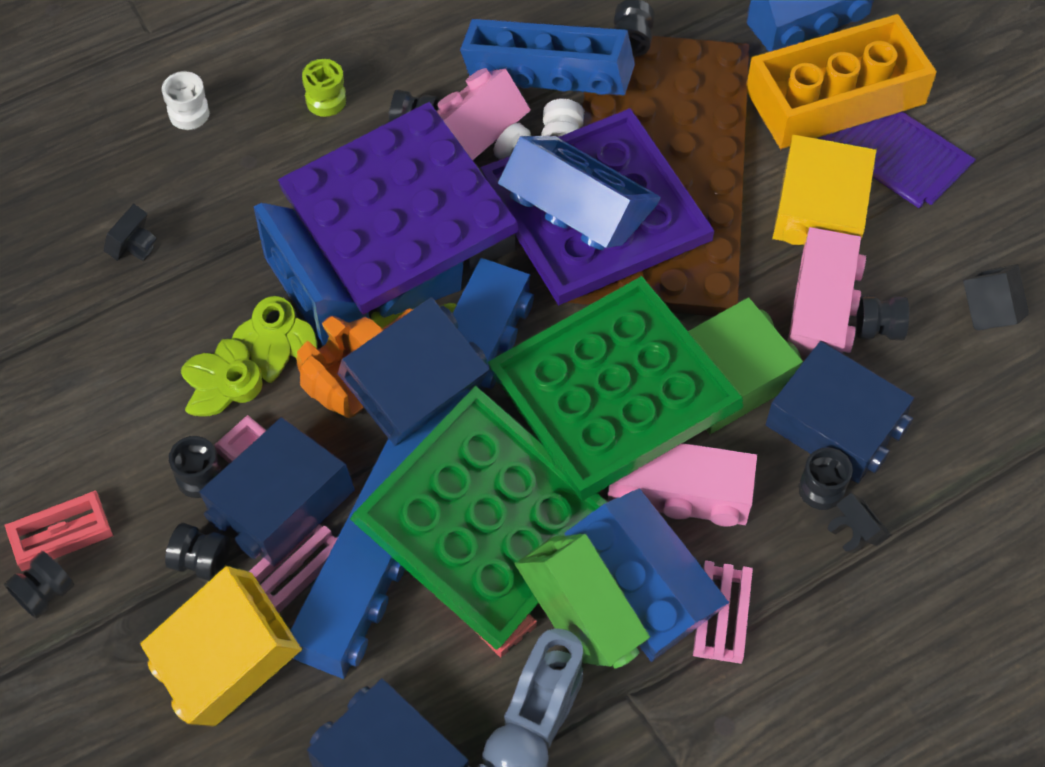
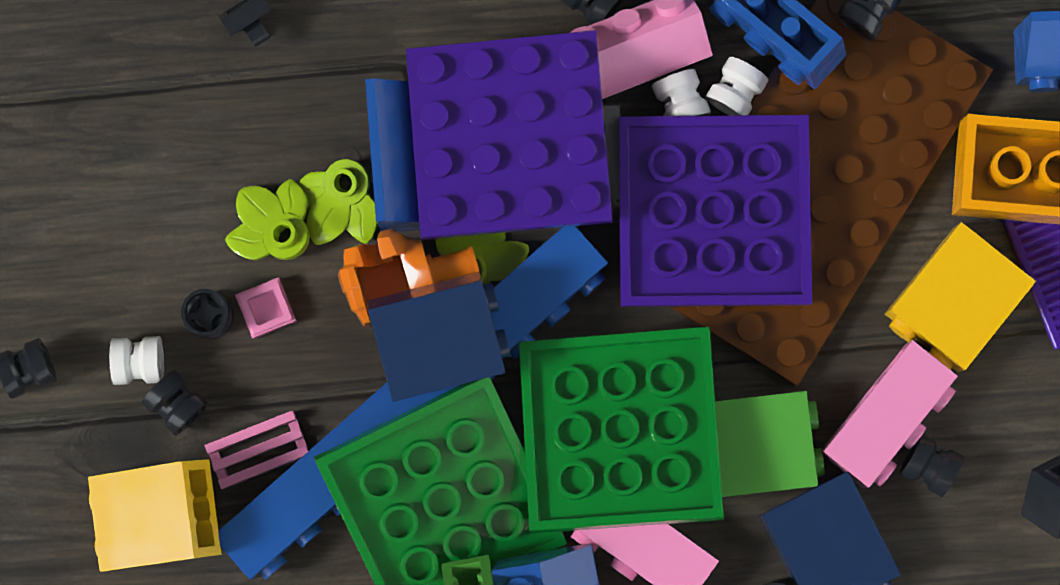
camera: 30 degrees right, 25 degrees up
coral tile [5,490,113,571] -> none
dark blue brick [199,417,355,567] -> none
slope [498,136,661,250] -> none
none -> white wheel [109,336,164,385]

